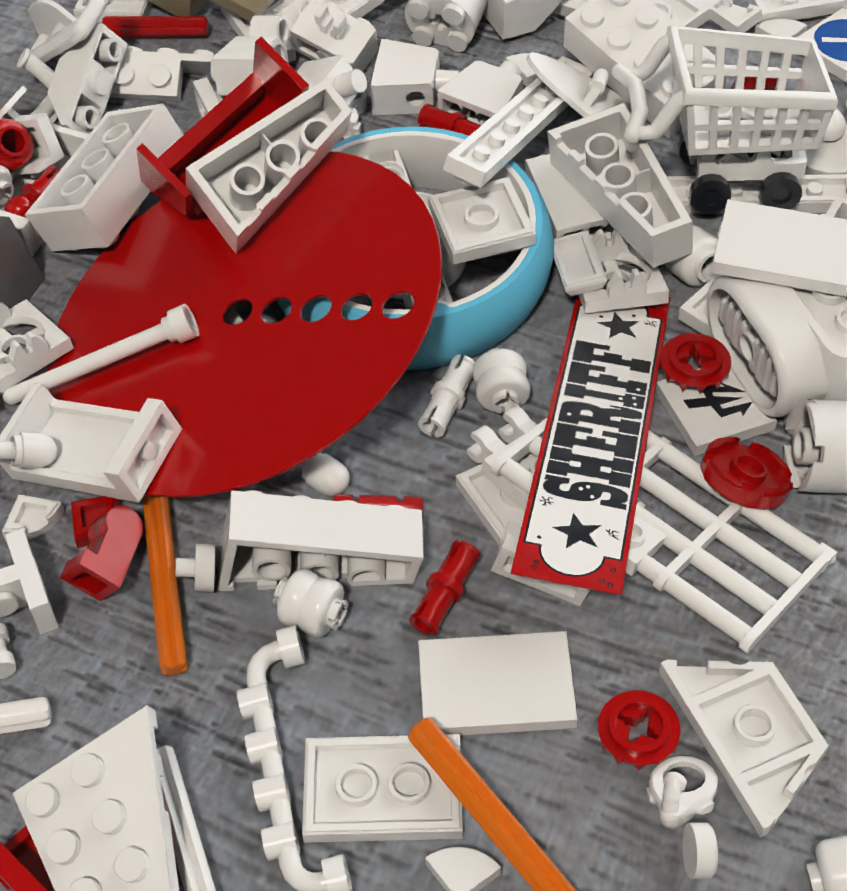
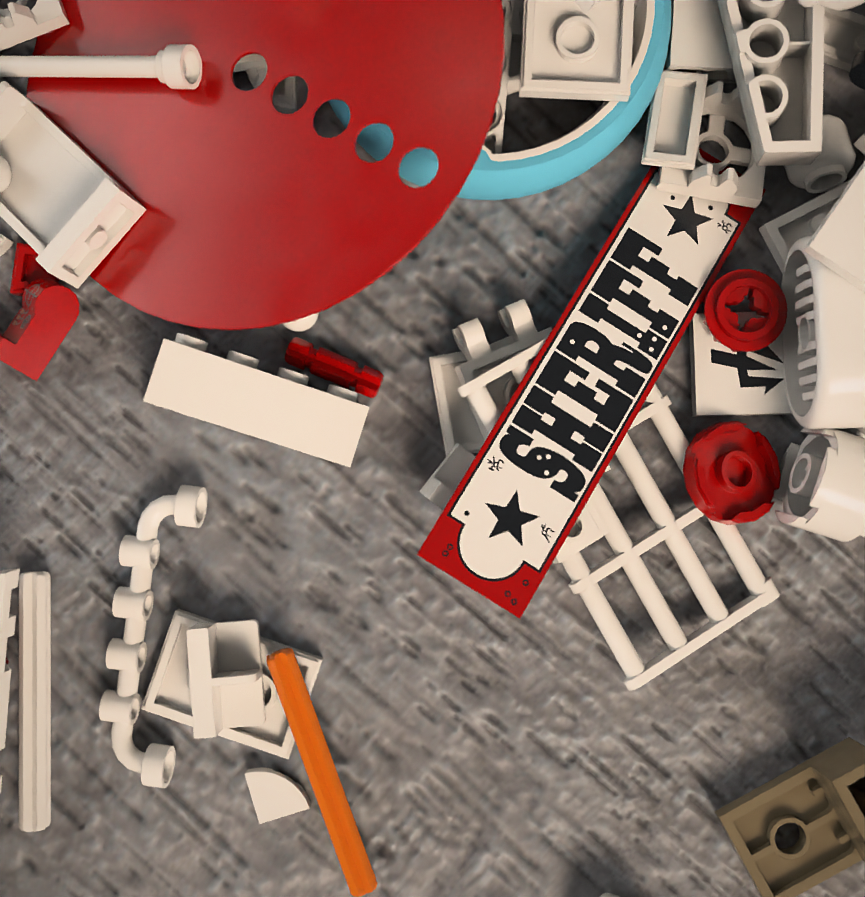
camera: 15 degrees right, 35 degrees up
orange axle [142,495,188,676] -> none
white tile [175,544,215,592] -> none
white piece [273,568,348,638] -> none
red pin [409,540,480,636] -> none
white pin [418,354,475,438] -> none
white tile [418,631,578,736] -> none
white piece [473,348,530,414] -> none
red gear [597,690,681,771] -> none
white piece [646,756,718,830] -> none
white wing [659,660,829,838] -> none
white tile [682,823,718,879] -> none
none -> white panel [186,619,266,739]

